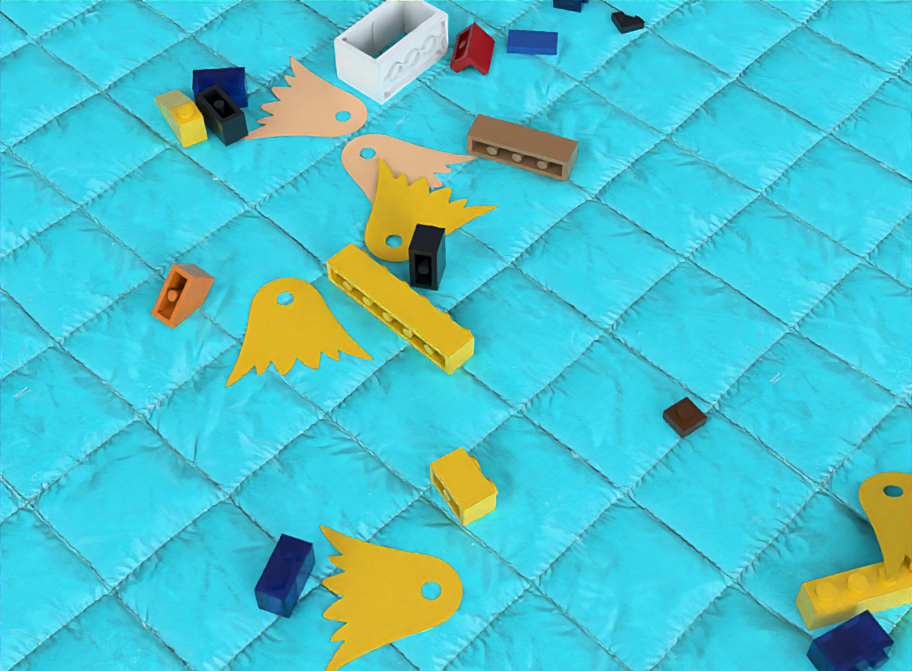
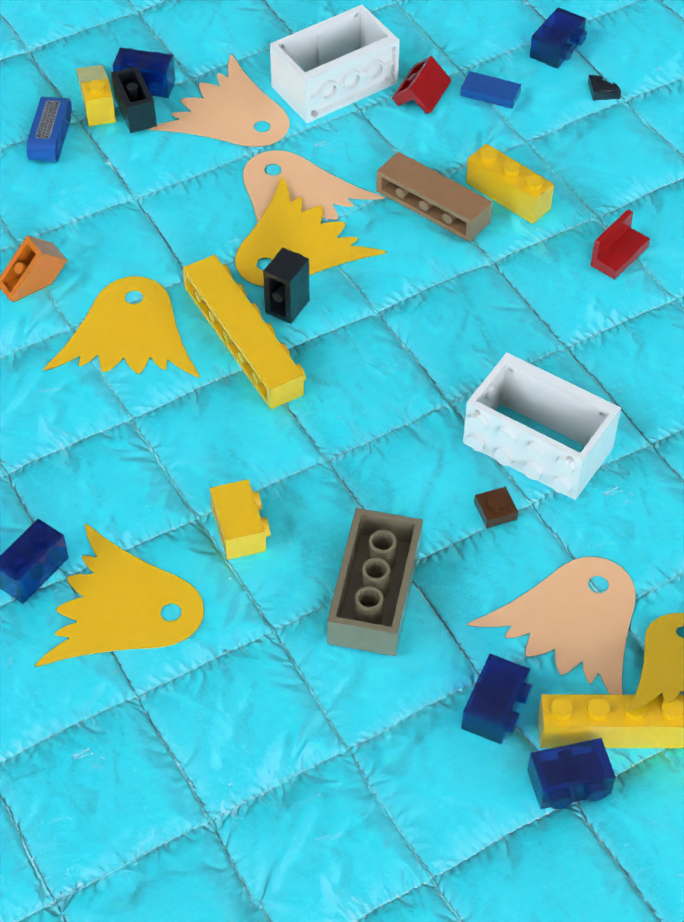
camera: 15 degrees right, 0 degrees up
none -> blue beam [27,96,72,162]
none -> dark tan brick [327,508,423,656]
none -> clear blue brick [461,654,533,745]
none -> white hose [463,352,621,500]
none -> yellow brick [466,143,554,224]
none -> light nougat piece [466,557,636,695]
none -> red panel [590,209,650,280]

